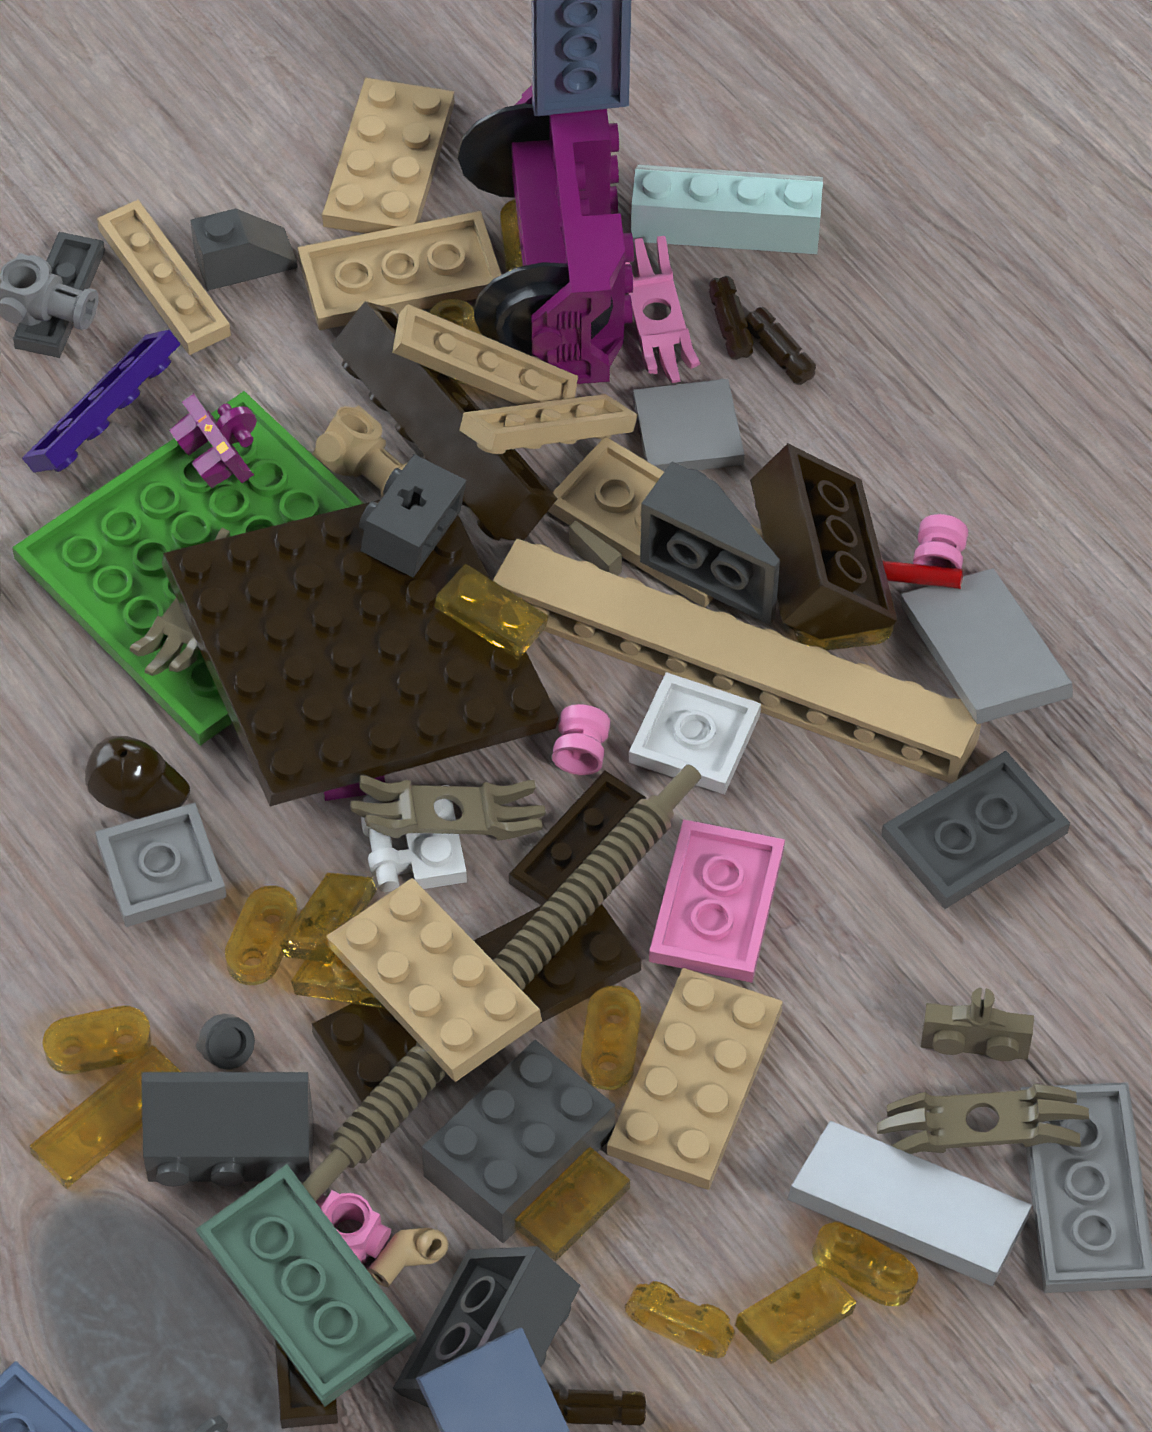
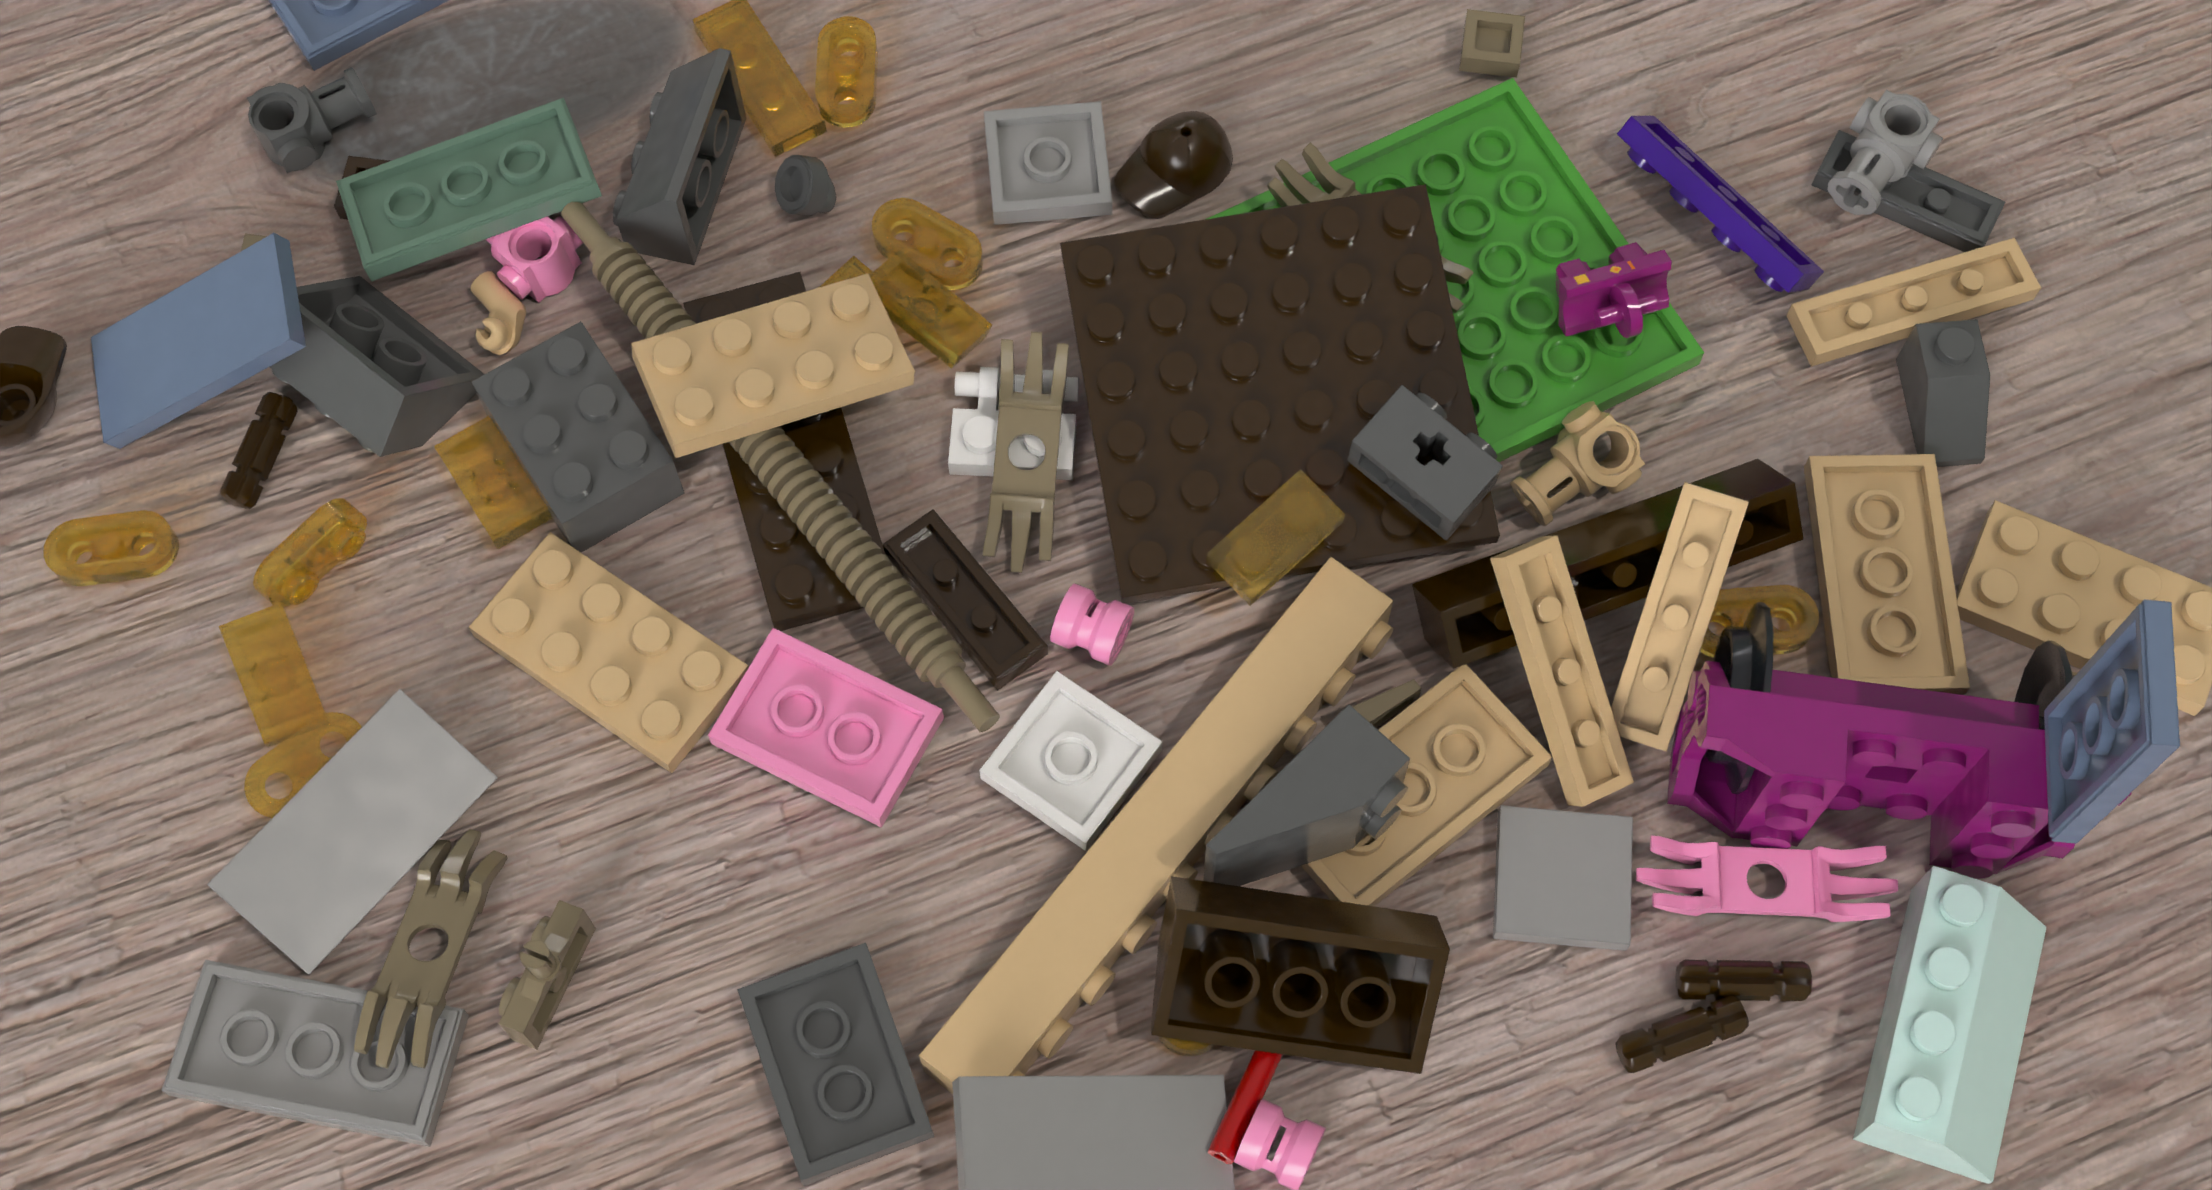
camera: 105 degrees right, 10 degrees up
clear yellow plate [581,986,641,1090] -> none

